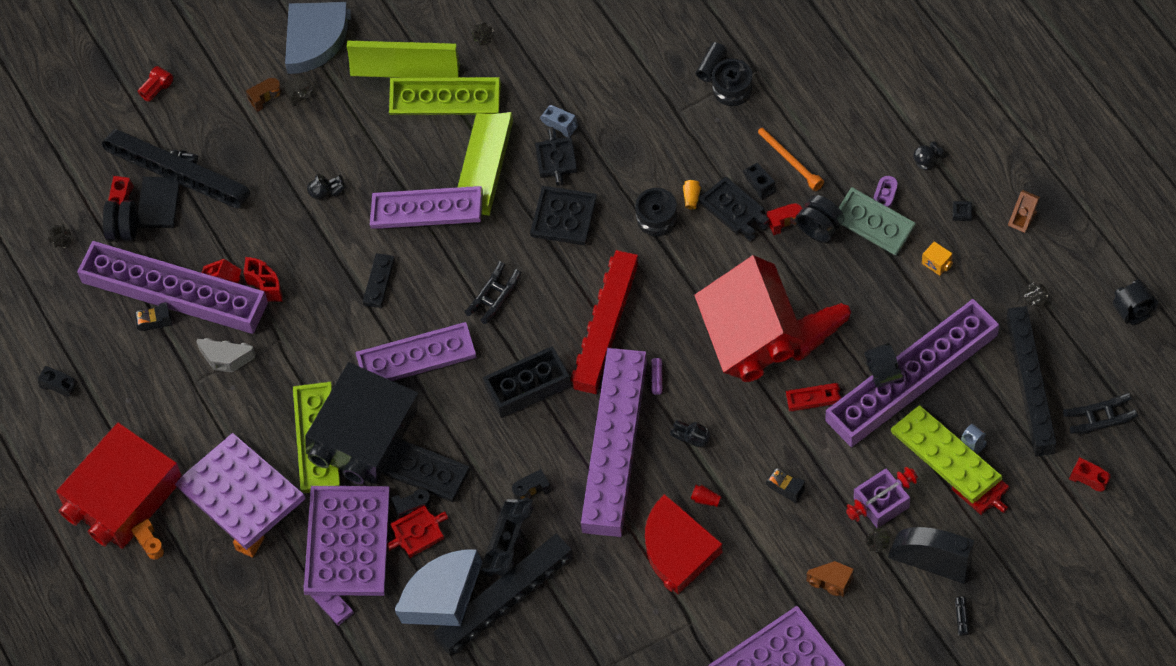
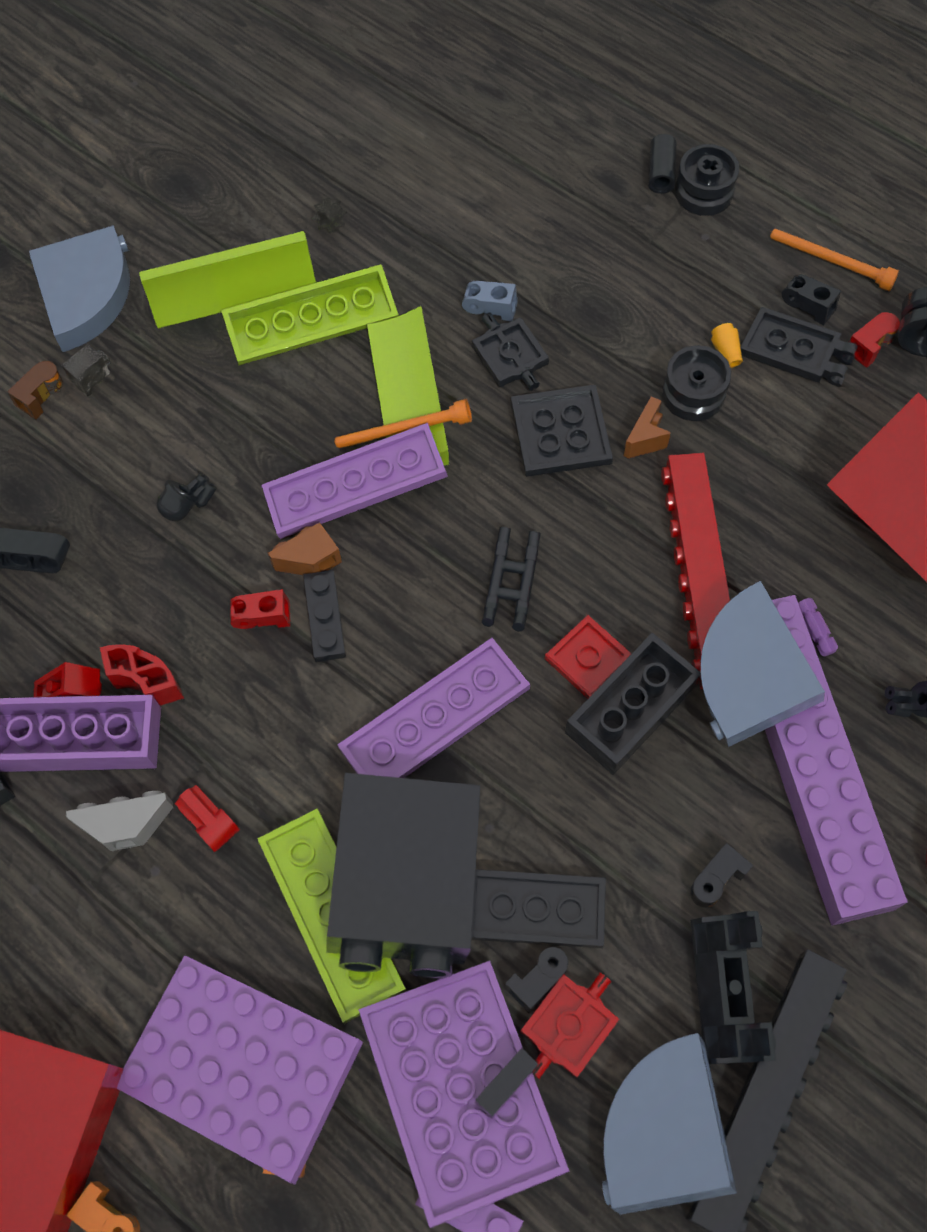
camera: 25 degrees left, 5 degrees up
none -> red piece [175,785,240,852]
none -> red leg [230,589,290,629]
none -> dark orange slope [268,522,342,575]
none -> orange piece [335,399,472,448]
none -> black piece [475,1048,539,1119]
none -> red tile [544,615,631,699]
none -> dark orange slope [624,396,671,458]
none -> sand blue brick [701,581,825,747]

